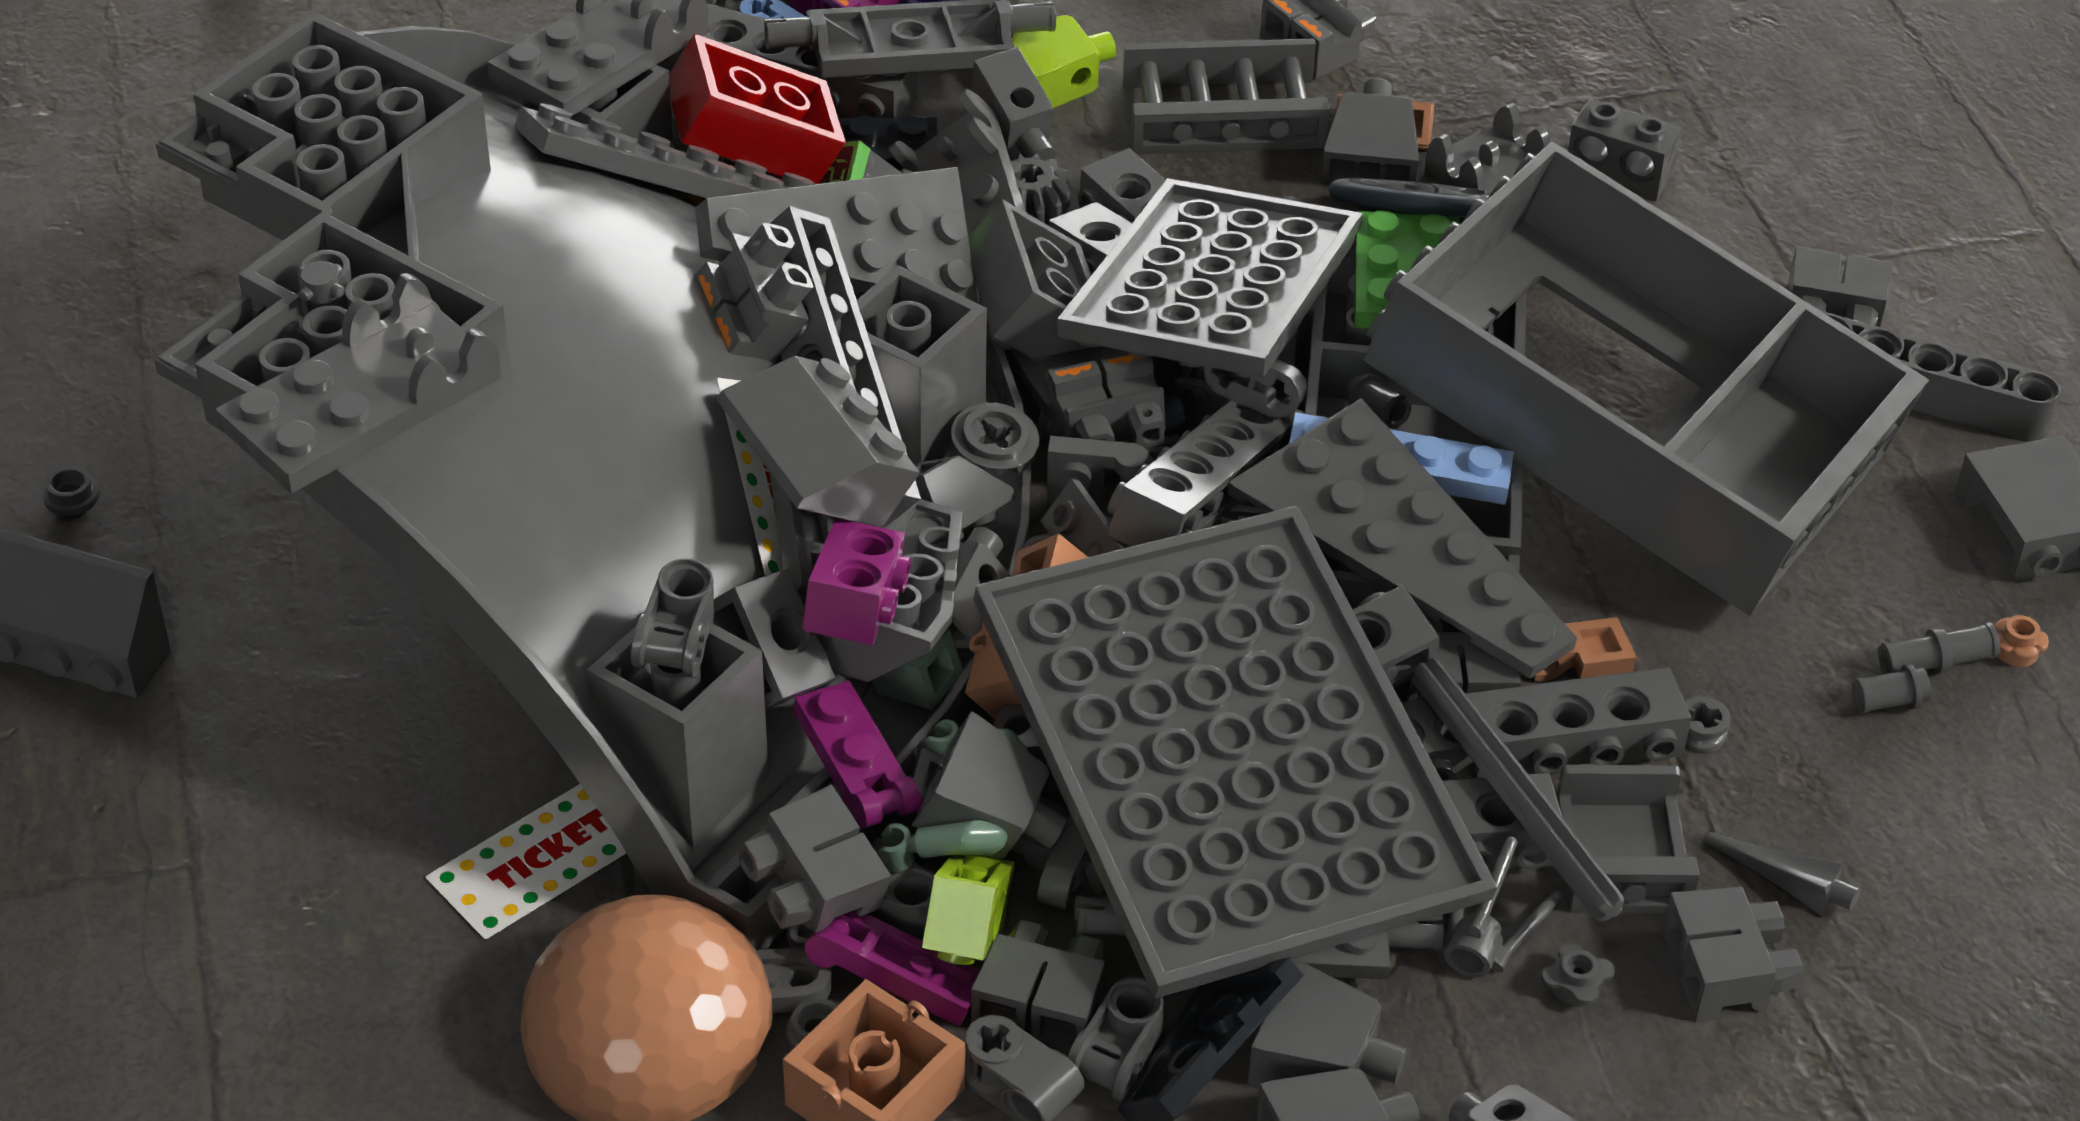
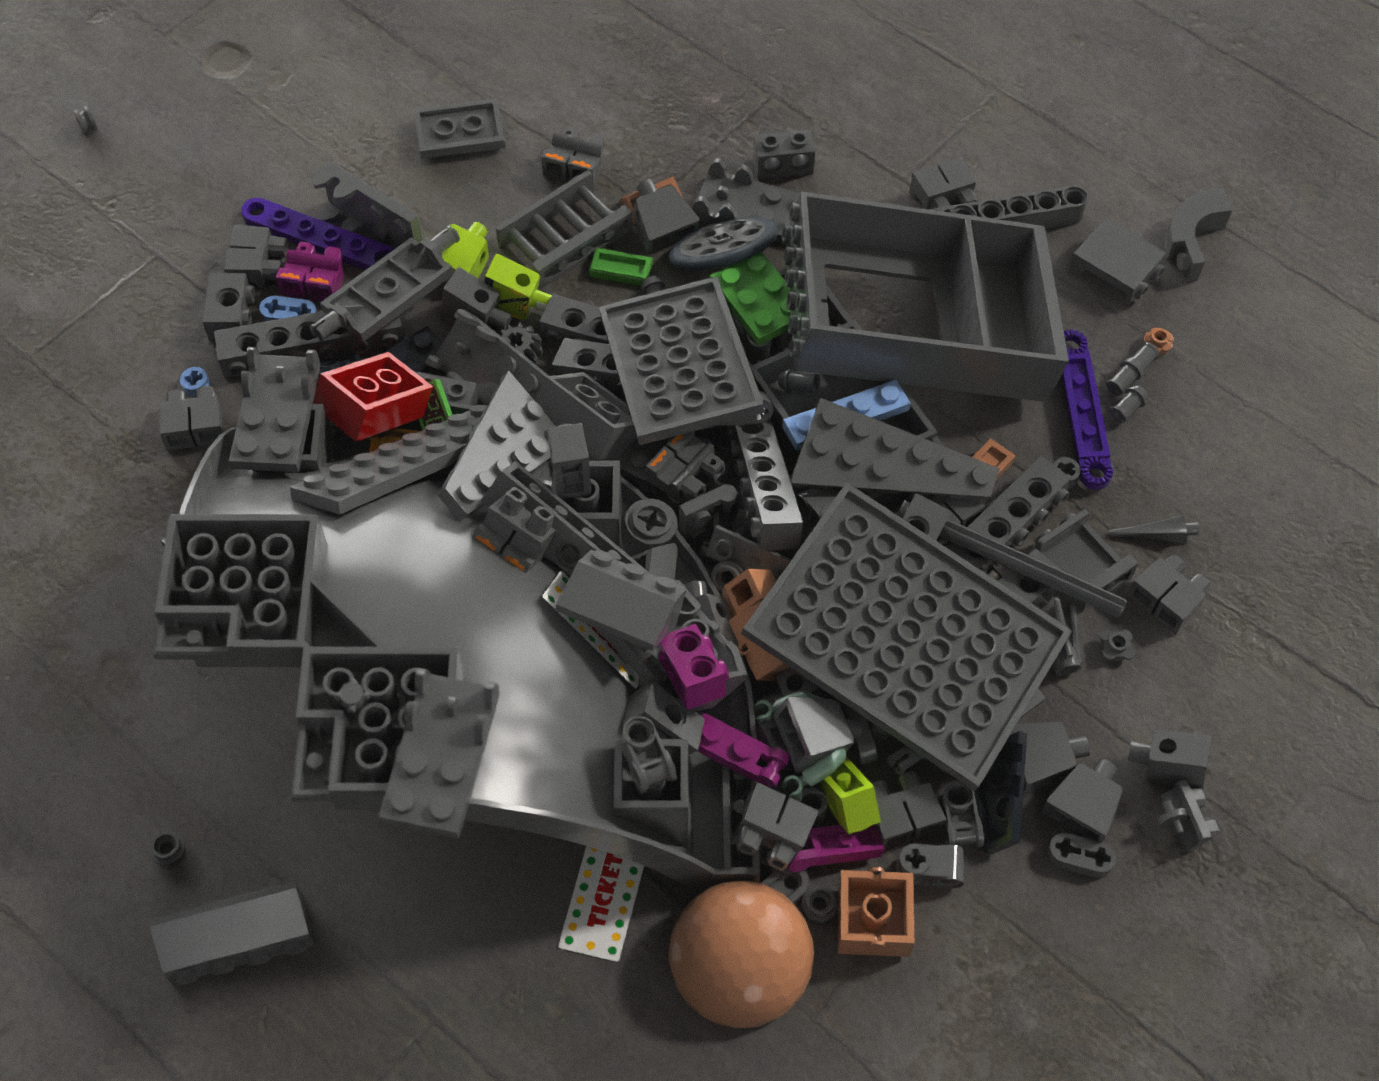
camera: 35 degrees left, 15 degrees up
none -> lime torso [484,253,552,320]
none -> dark grey brick [548,423,591,499]
none -> bright green tile [589,248,653,286]
none -> dark purple plate [1061,329,1113,490]

